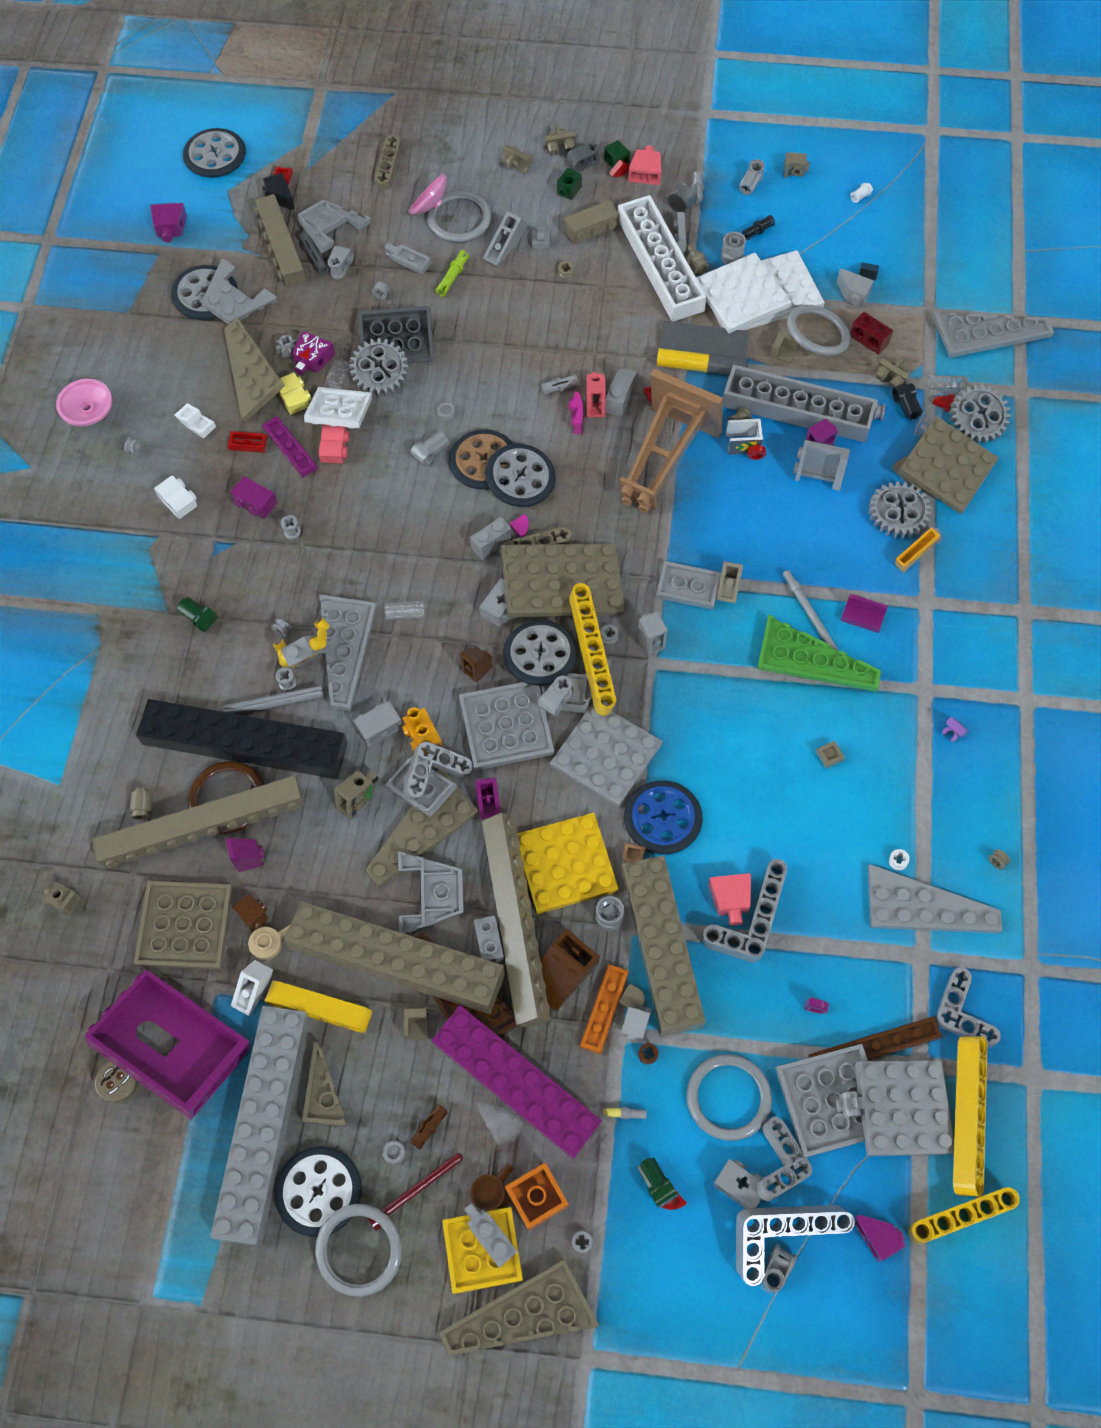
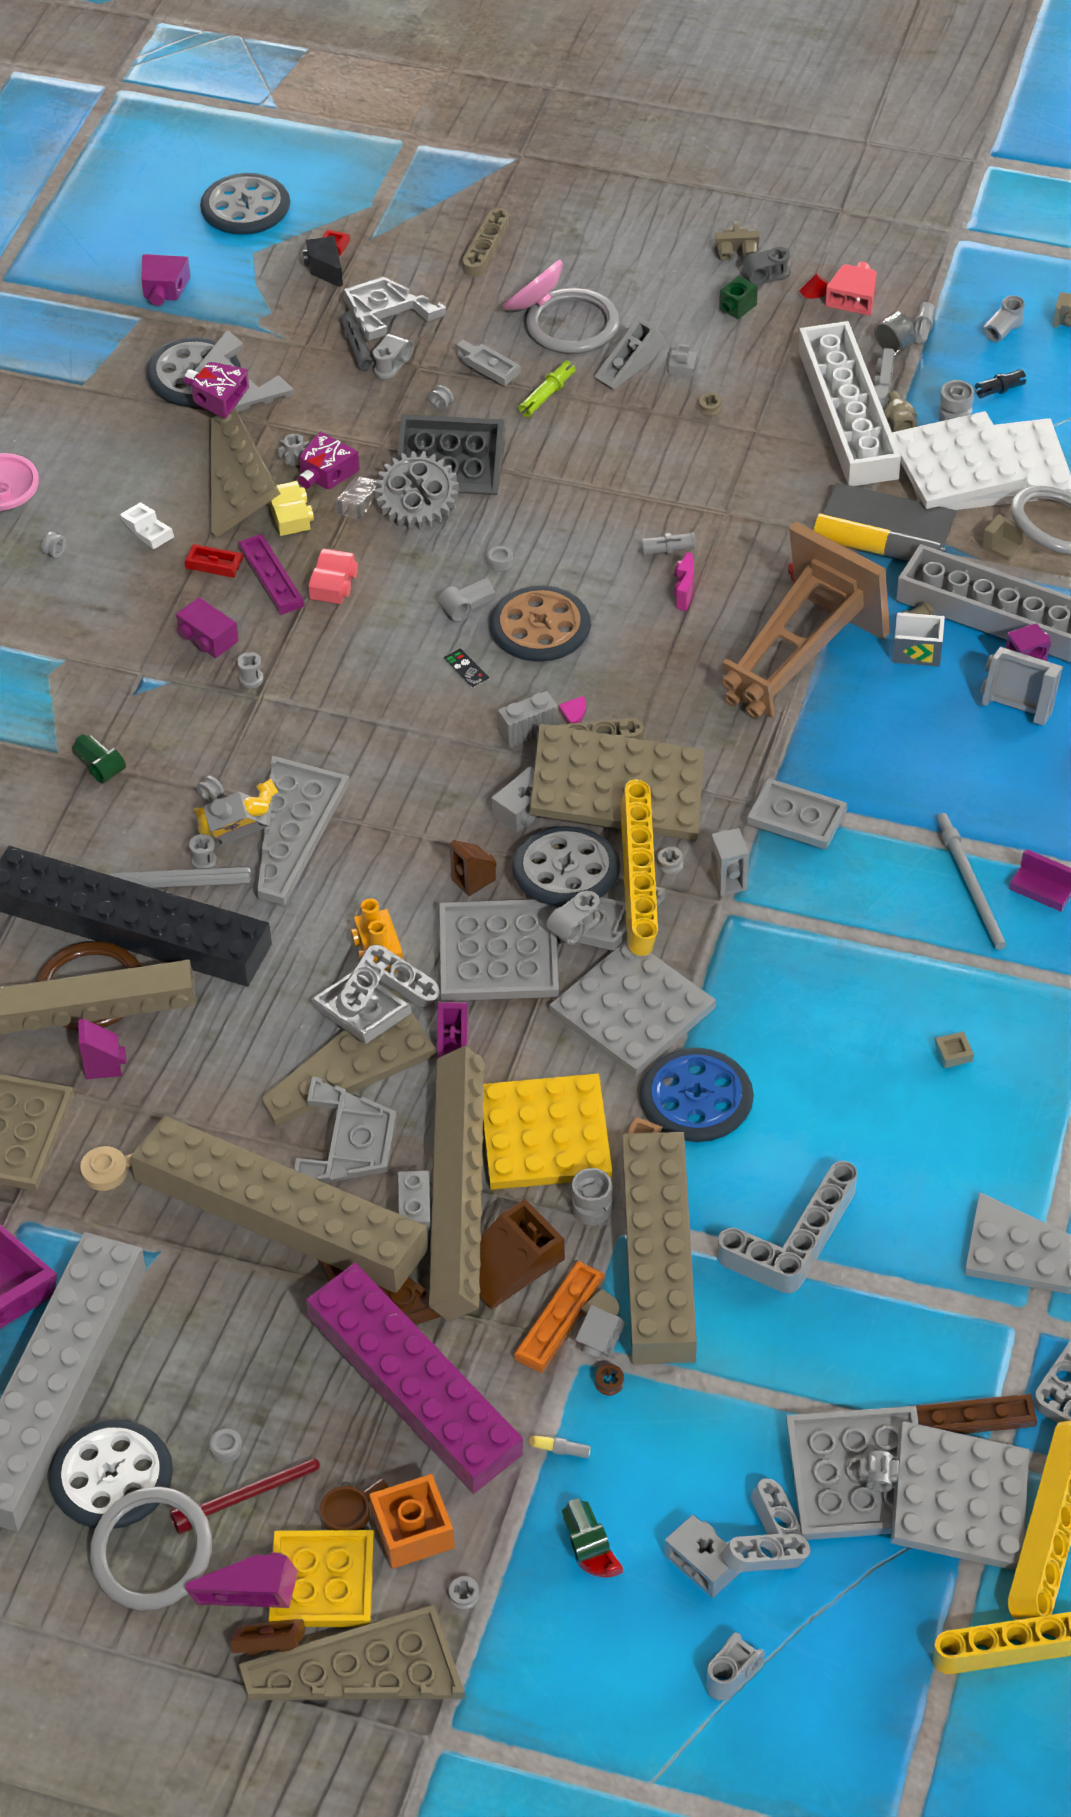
camera: 10 degrees right, 15 degrees down
white brick [154,476,197,519] -> none
white slope [231,960,273,1016] -> none
reddish brown brick [232,894,269,932] -> none
dark tan brick [254,194,306,287] -> none
yellow beam [264,980,373,1033] -> none
dark tan wing [302,1042,347,1127] -> none
white plate [304,387,372,428] -> none
dark tan torso [334,771,379,820] -> none
light grey brick [354,701,403,747] -> none
clear axle [384,601,425,621] -> none
dark tan panel [404,1008,428,1040] -> none
reddish brown pin [409,1104,448,1150] -> none
light grey hinge [464,1203,518,1268] -> none
clear slope [476,1102,524,1148] -> none
wedge [485,444,556,507] -> none
dark tan hips [501,144,533,174] -> none
dark tan brick [564,200,619,244] -> none
coral torso [586,372,606,417] -> none
dark green brick [604,140,630,168] -> none
light grey slope [605,368,637,417] -> none
light grey wedge [686,1054,772,1141] -> none
coral torso [708,873,751,926] -> none
dark tan slope [716,561,743,603] -> none
light grey beam [736,1205,855,1286] -> none
red tile [747,445,766,460] -> none
bright green wing [757,614,881,692] -> none
magenta tile [804,997,829,1014] -> none
magenta slope [854,1215,906,1262] -> none
white bush [889,849,909,870] -> none
none -> magenta torso [184,362,250,419]
none -> magenta slope [185,1552,298,1608]
none -> reddish brown plate [230,1619,306,1655]
none -> black sticker [443,648,490,688]

